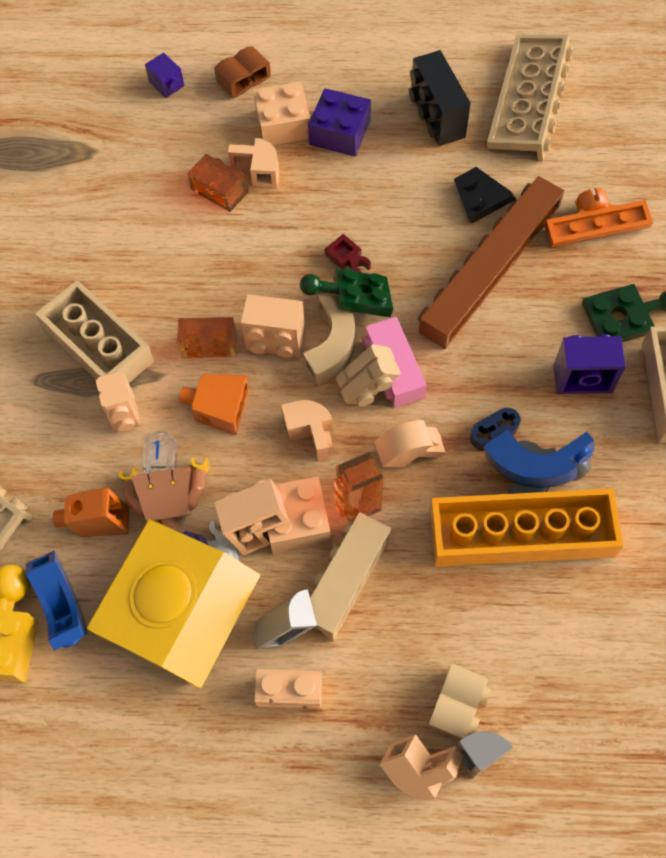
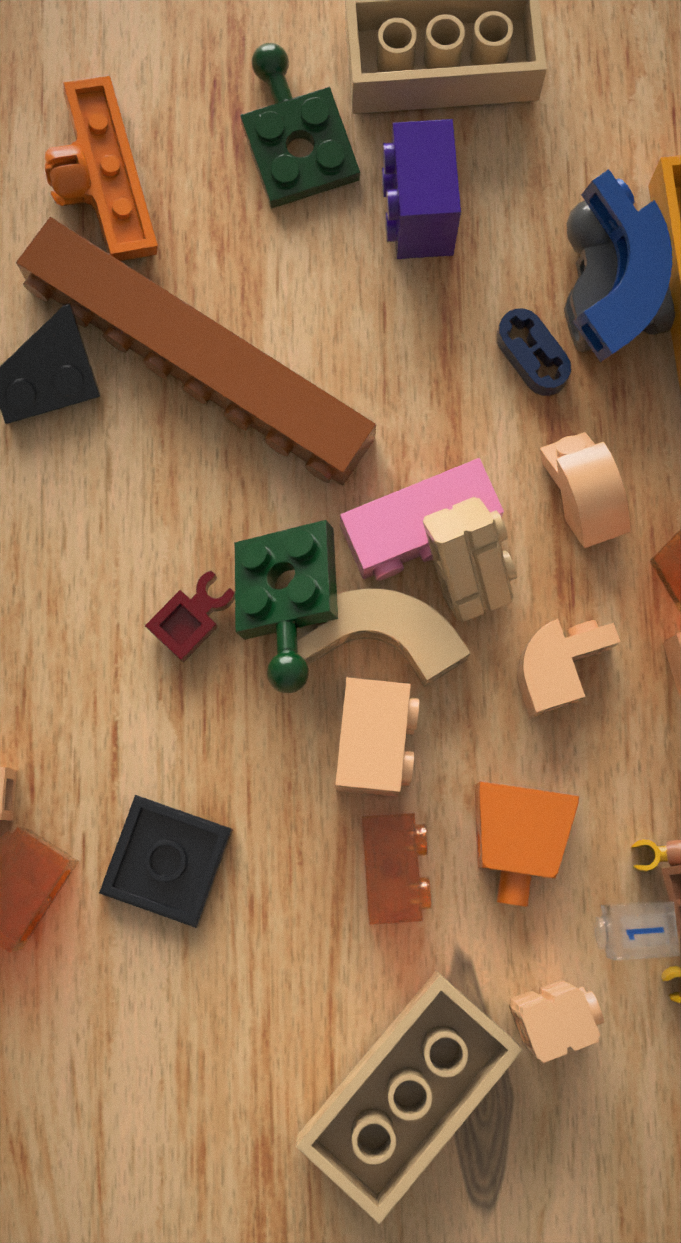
camera: 95 degrees left, 15 degrees up
none -> black tile [99,795,233,928]

